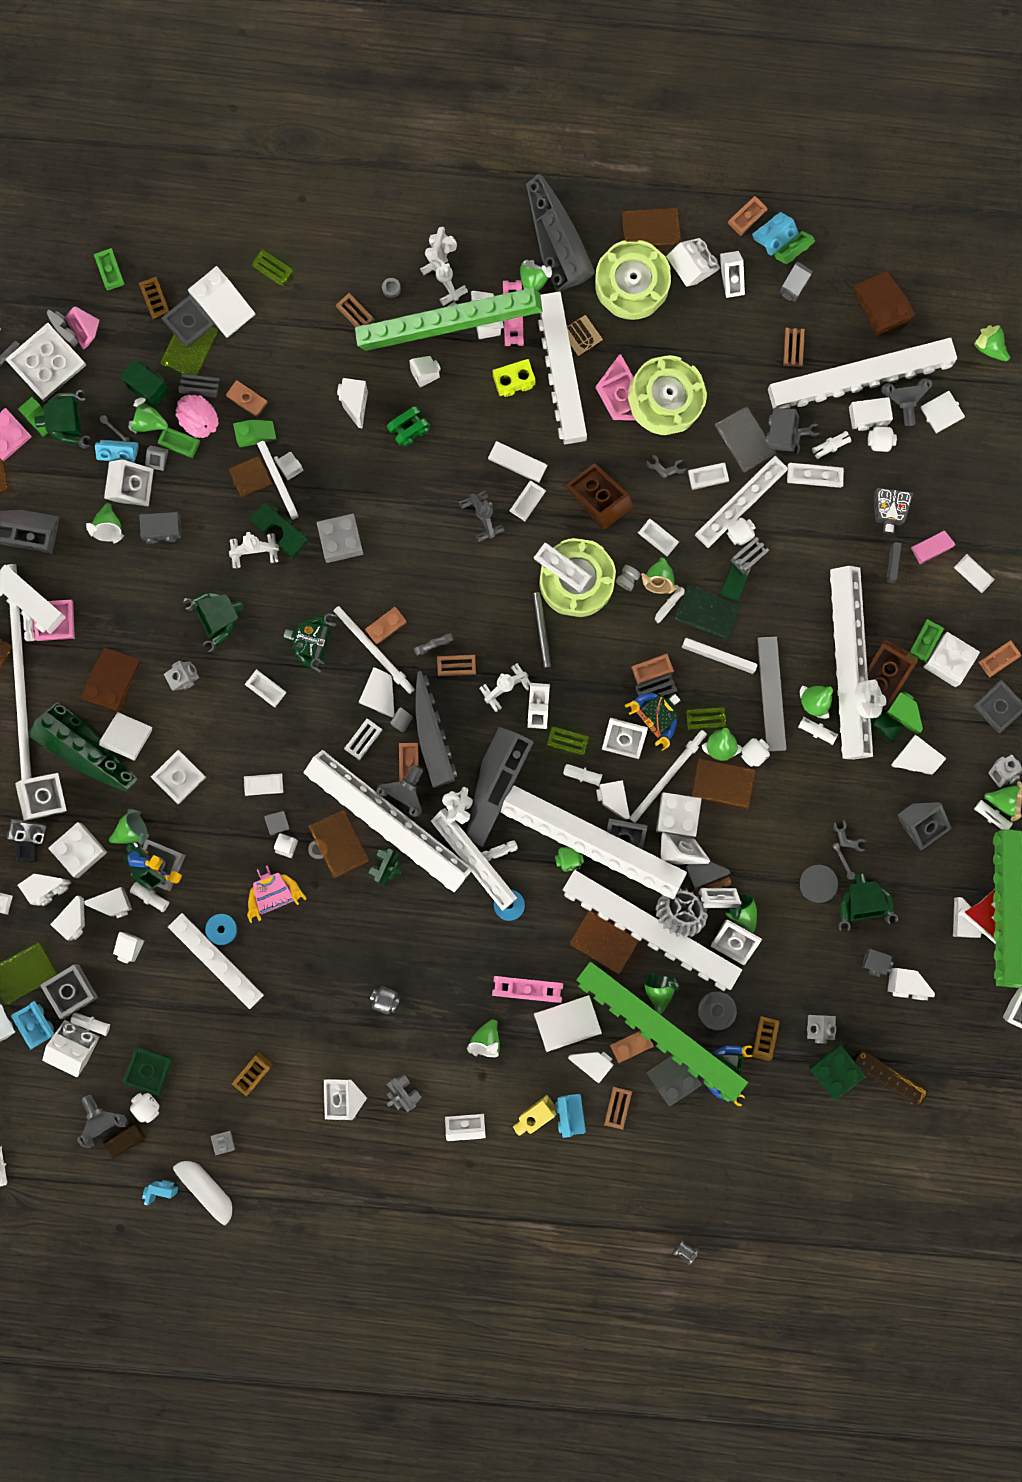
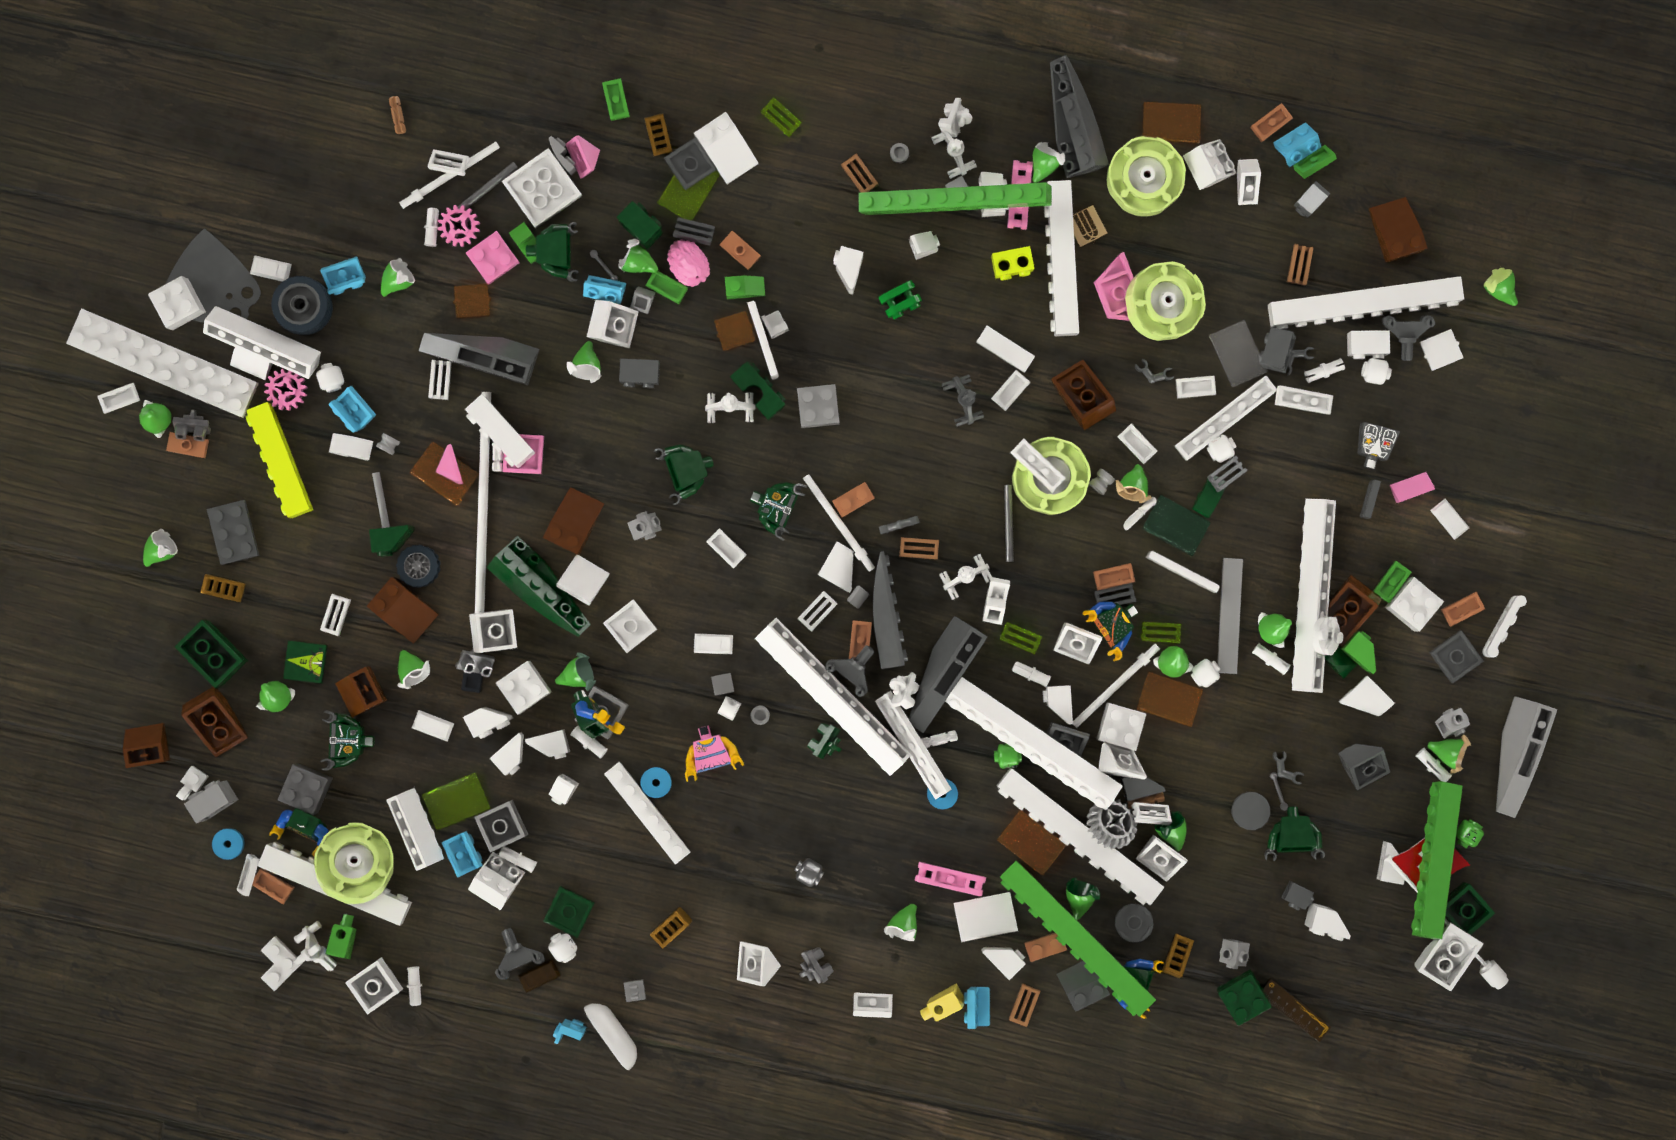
camera: 10 degrees right, 5 degrees up
clear orange piece [308,810,369,878] -> none

